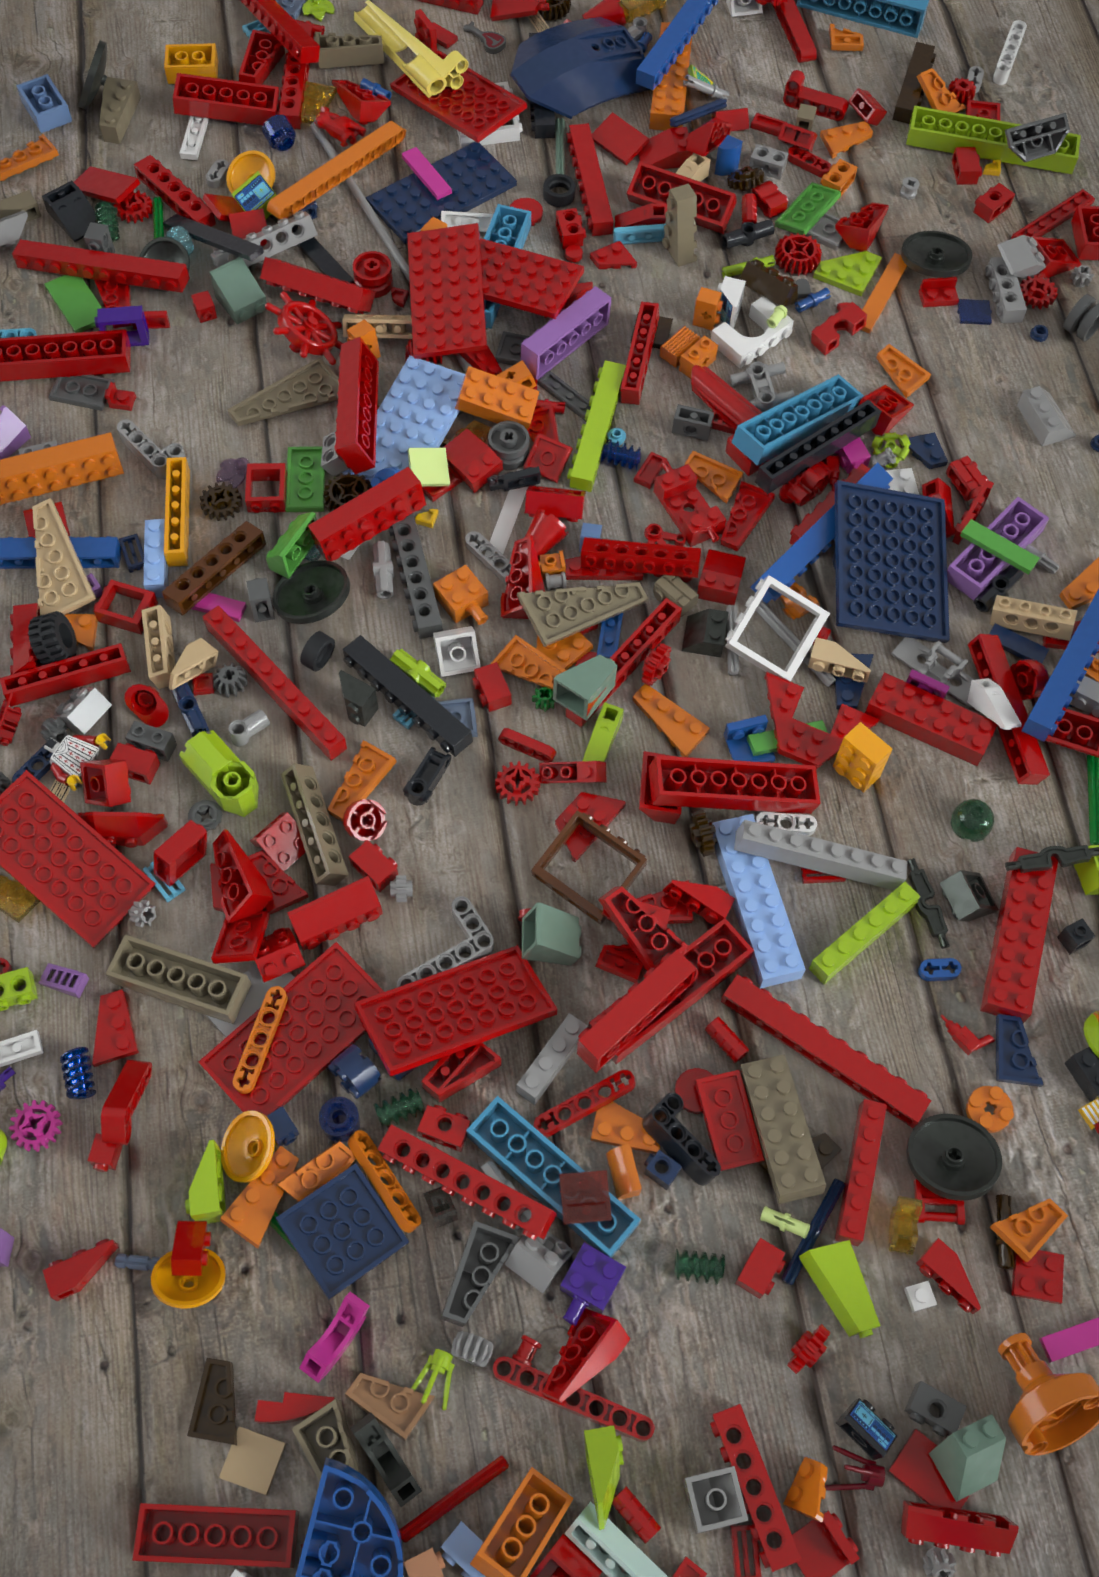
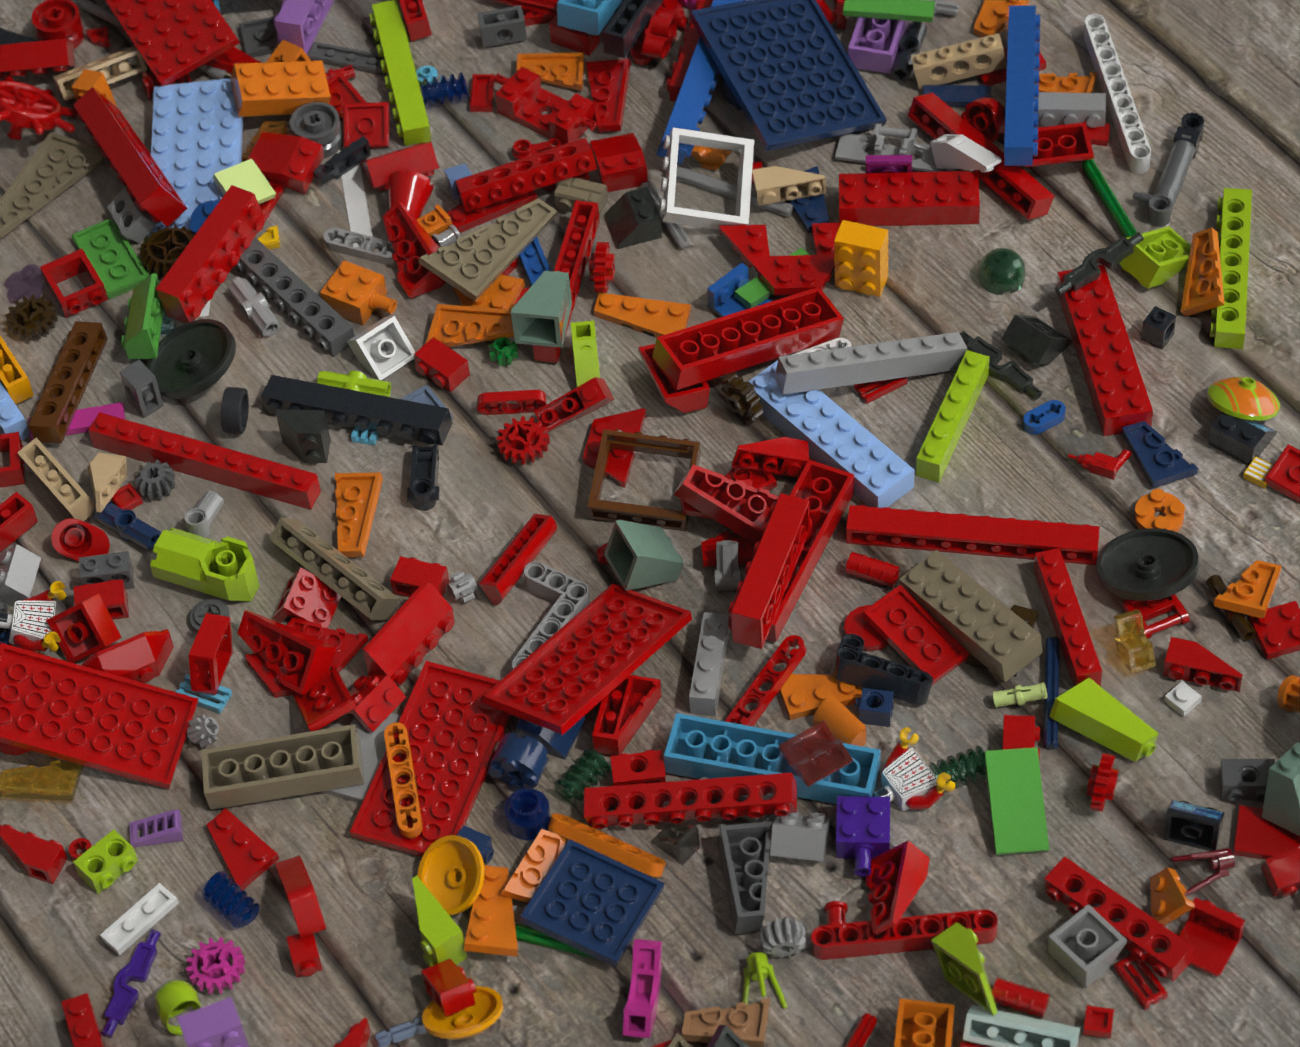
camera: 20 degrees left, 10 degrees down
red cylinder [343,799,387,841] -> none
none -> red brick [479,514,557,605]
none -> light grey piece [715,540,741,591]
none -> torso [874,727,955,811]
none -> bright green tile [984,747,1049,856]

